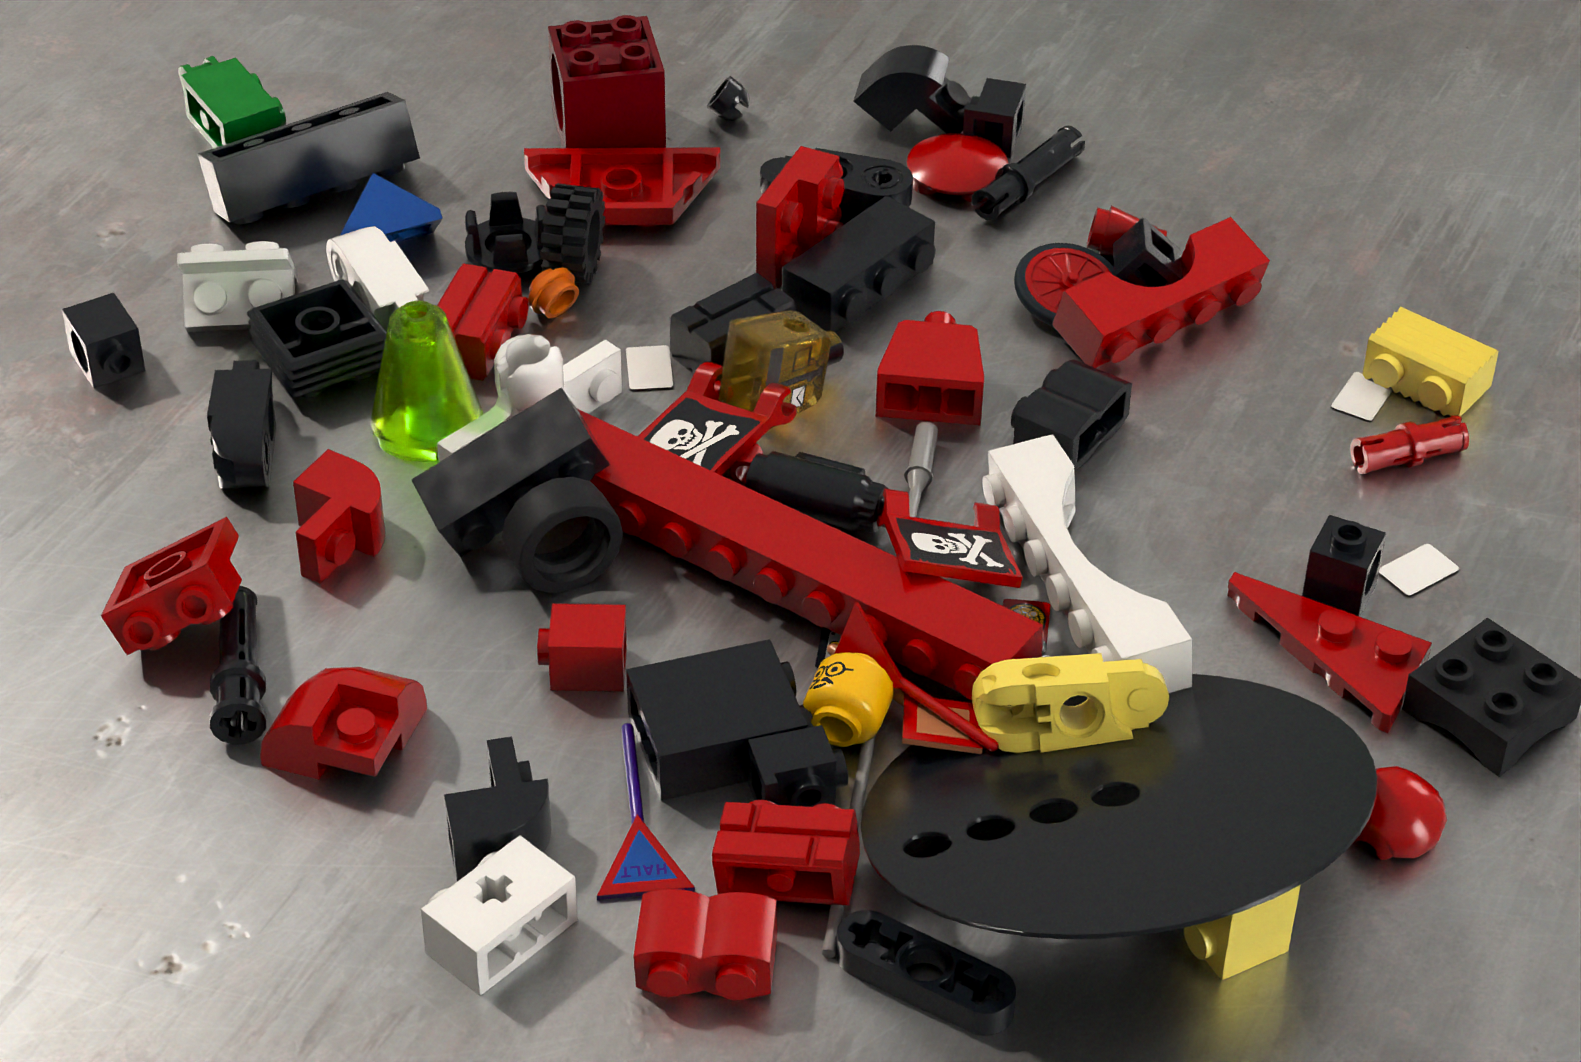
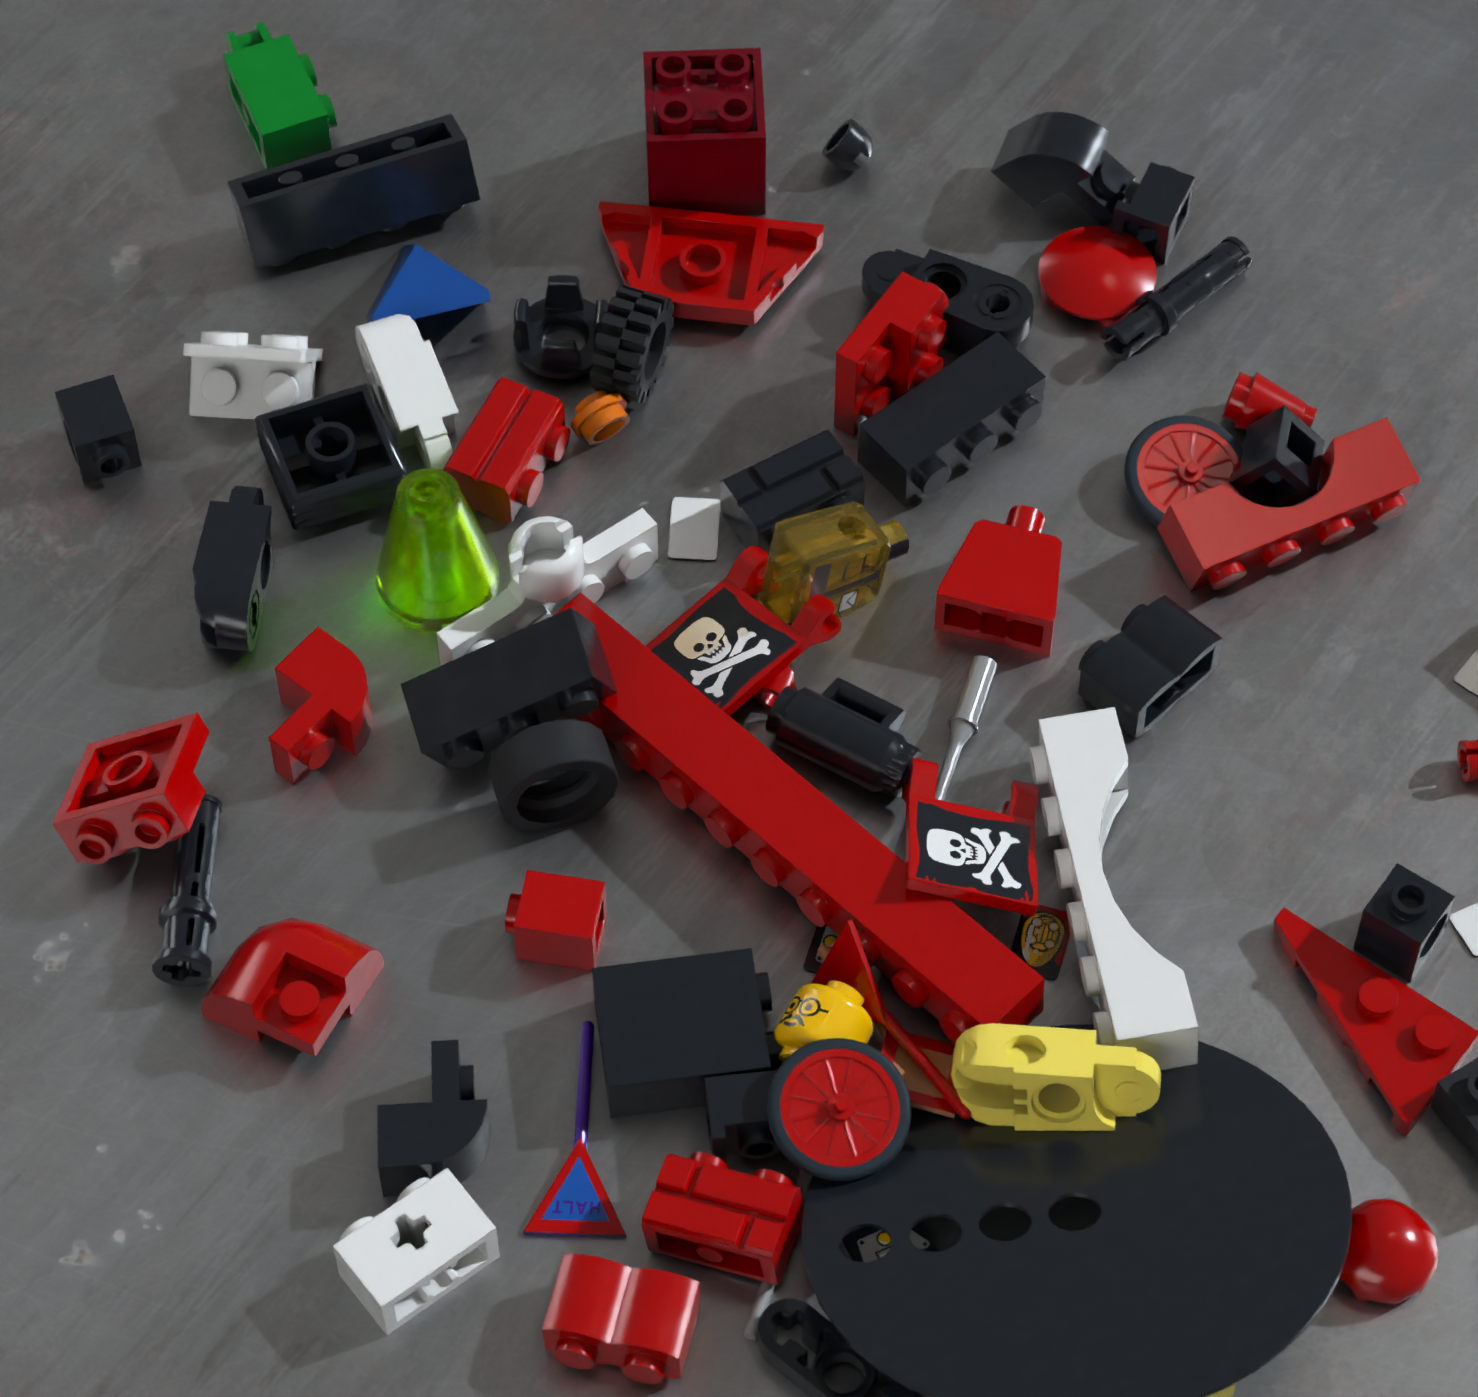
camera: 10 degrees right, 15 degrees up
none -> red wheel [767,1038,911,1181]

